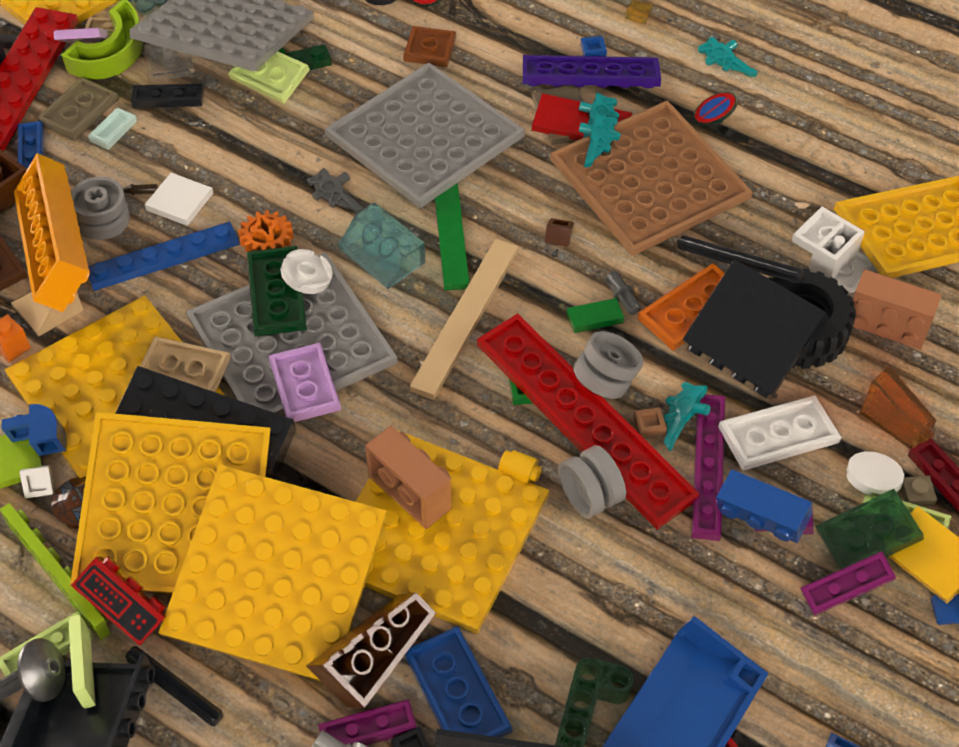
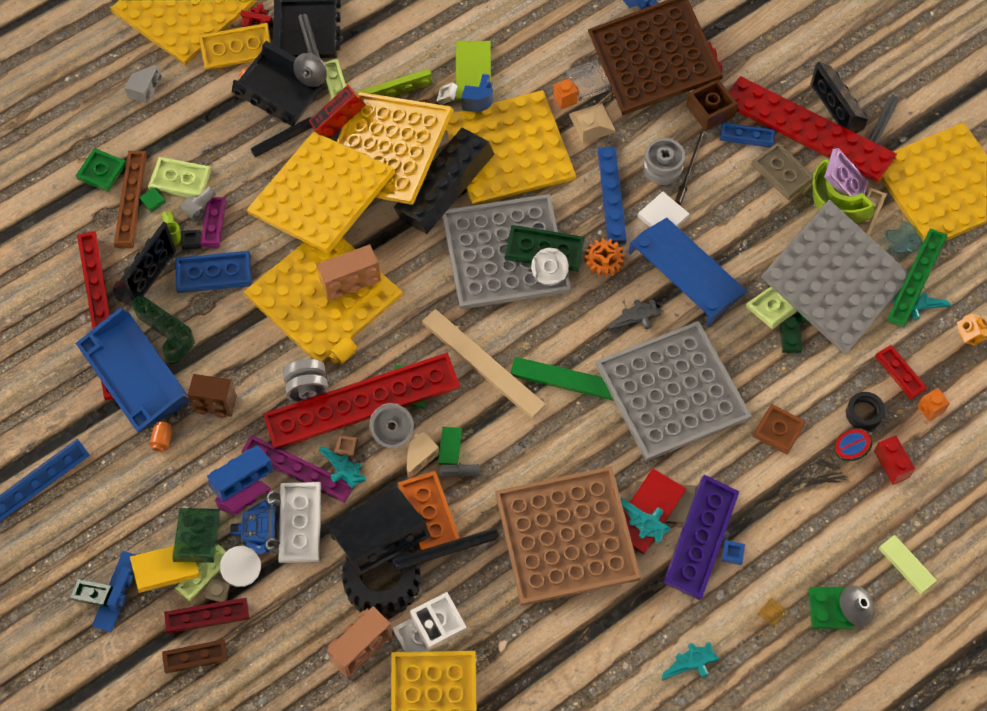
camera: 110 degrees right, 10 degrees up
light orange brick [14,153,90,312] -> none
yellowish green tile [69,614,96,709] -> none
light aqua tile [88,107,137,150] -> none
black plate [131,84,204,108] -> none
tan tile [140,336,231,392] -> none
lavender tile [268,343,341,422] -> none
reddish brown wedge [306,592,436,708] -> none
clear light blue slope [338,202,425,289] -> none
reddish brown slope [545,218,574,246] -> none
teal piece [579,112,621,168] -> none
piece [693,92,738,126] -> none
magenta tile [800,551,896,616] -> none
clear orange slope [860,366,937,449] -> none
none -> orange brick [149,422,173,452]
none -> reddish brown brick [188,374,237,418]
none -> torso [230,491,281,555]
none -> tan slope [407,432,439,479]
none -> blue slope [628,218,747,327]

